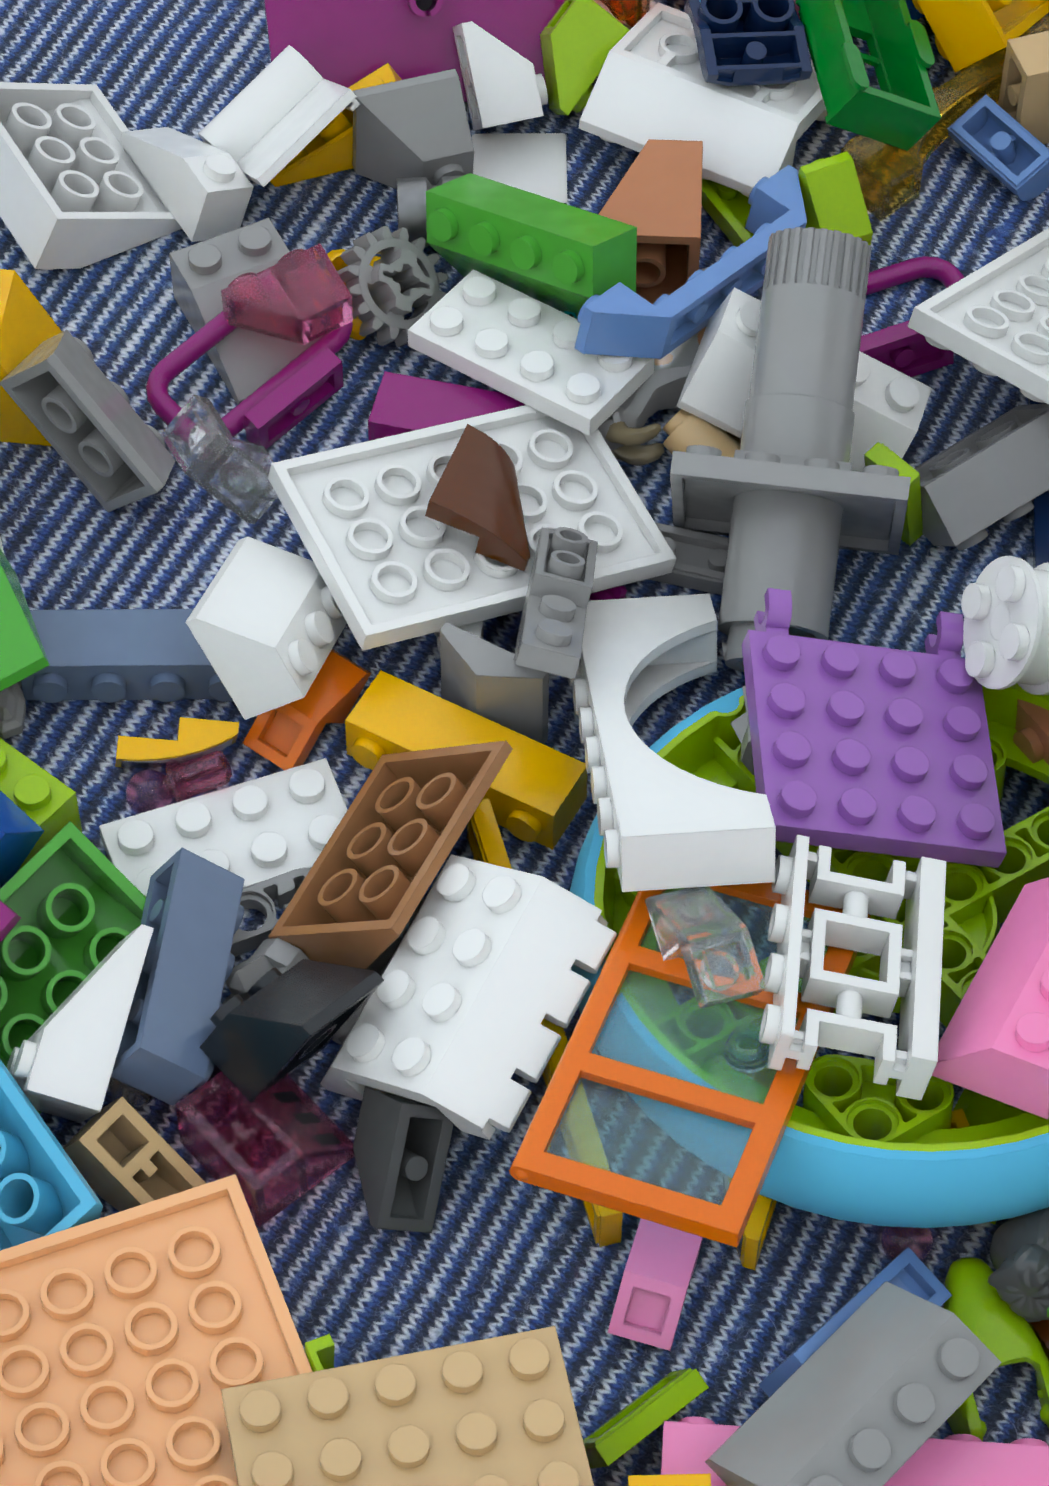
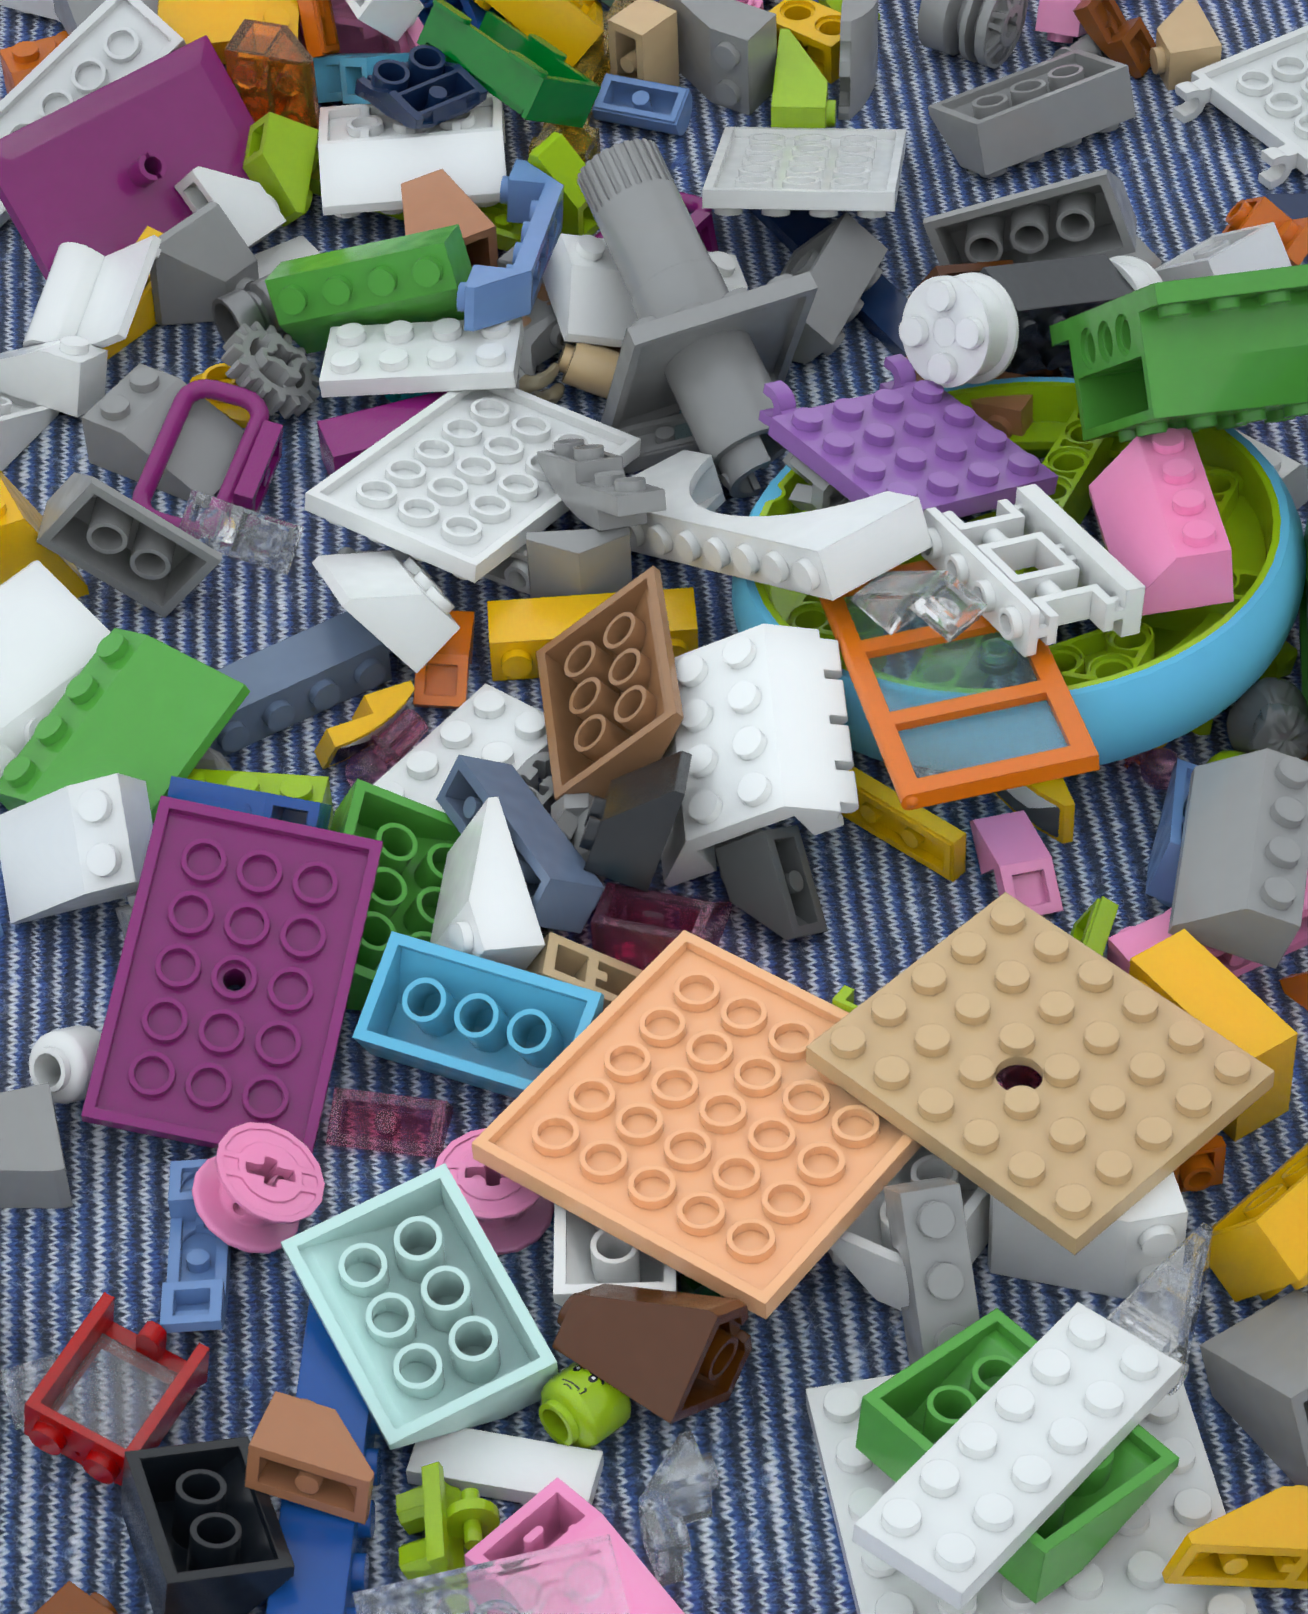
camera: 30 degrees left, 10 degrees down
clear pink slope [221,243,353,345] -> none
reddish brown slope [425,424,530,572] -> none

